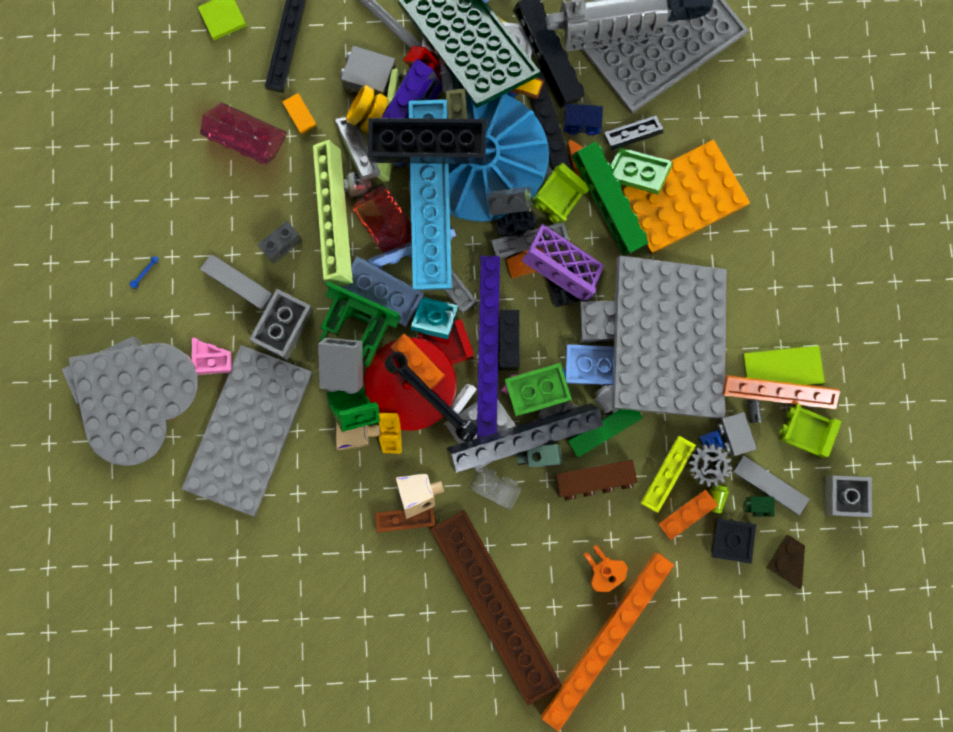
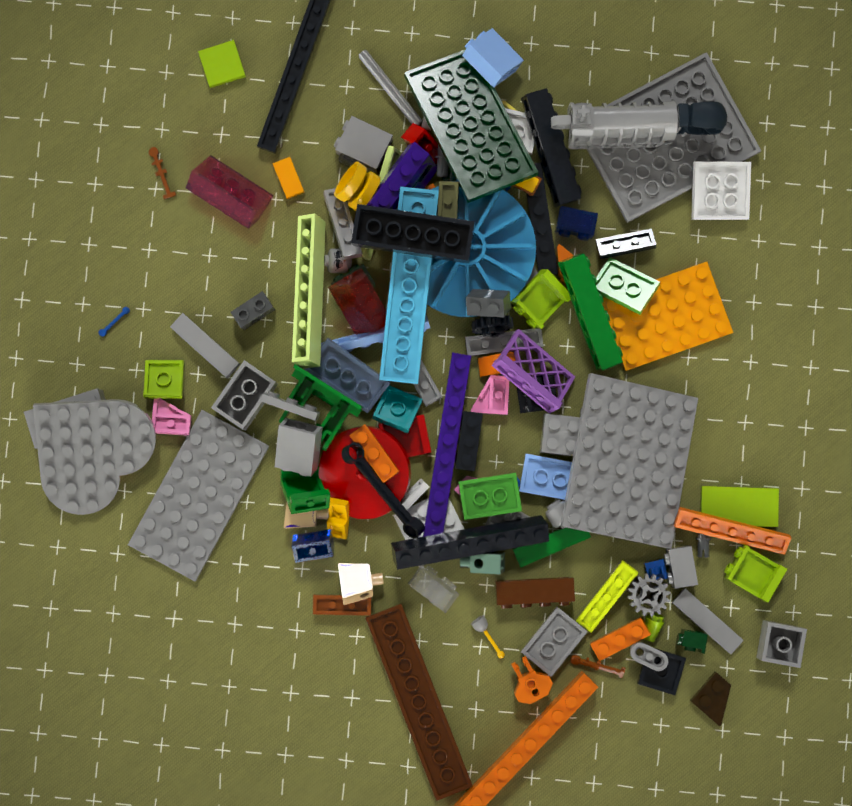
camera: 15 degrees right, 5 degrees up
none -> lime tile [143,360,185,399]
none -> dark orange piece [149,147,176,199]
none -> light grey plate [260,391,320,421]
none -> clear blue brick [291,529,335,563]
none -> bright pink wing [471,375,509,415]
none -> hinge [471,615,505,659]
none -> light grey plate [521,606,588,677]
none -> dark orange piece [570,655,626,678]
none -> light grey plate [630,642,668,671]
none -> white plate [691,162,751,220]

